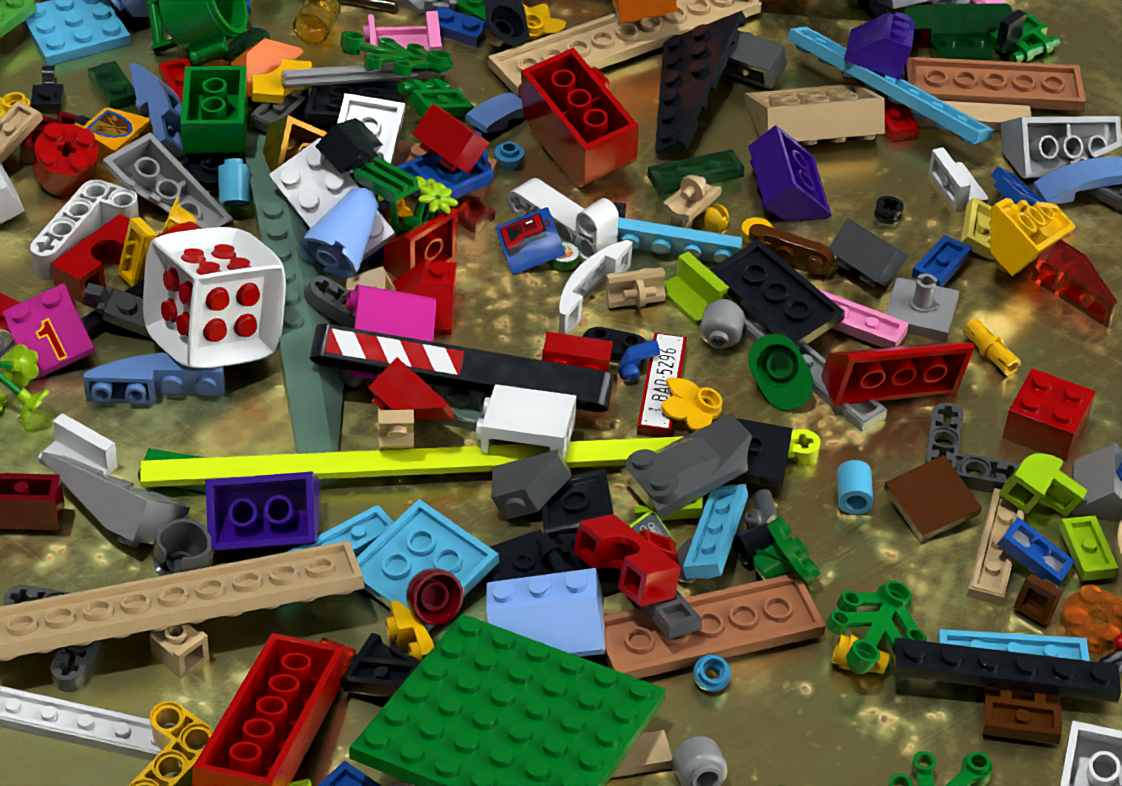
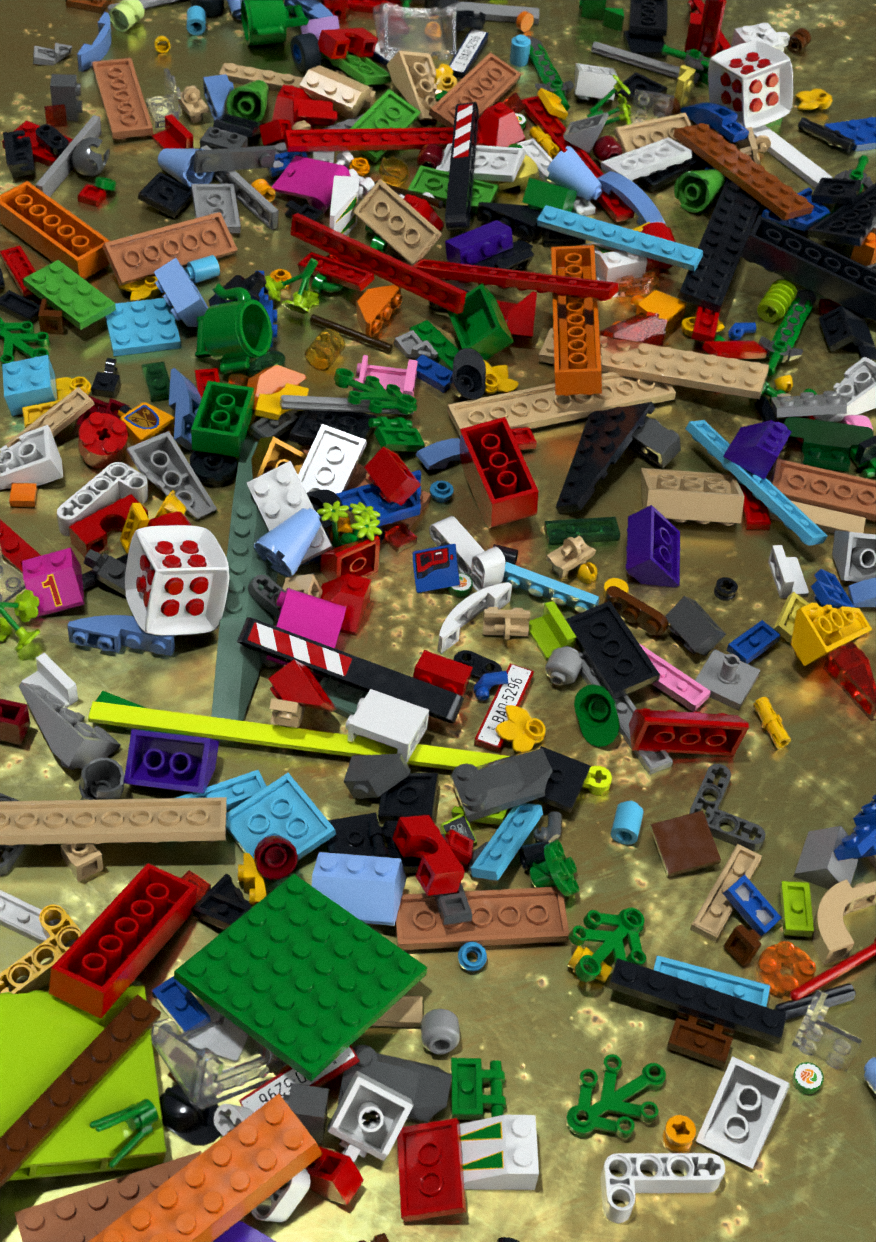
camera: 10 degrees right, 5 degrees up
medium azure brick [218,158,251,207] -> none
black hinge [315,118,383,174] -> none
green tile [353,157,419,203] -> none
lime brick [998,453,1088,517] -> none
red brick [1002,368,1096,462] -> none

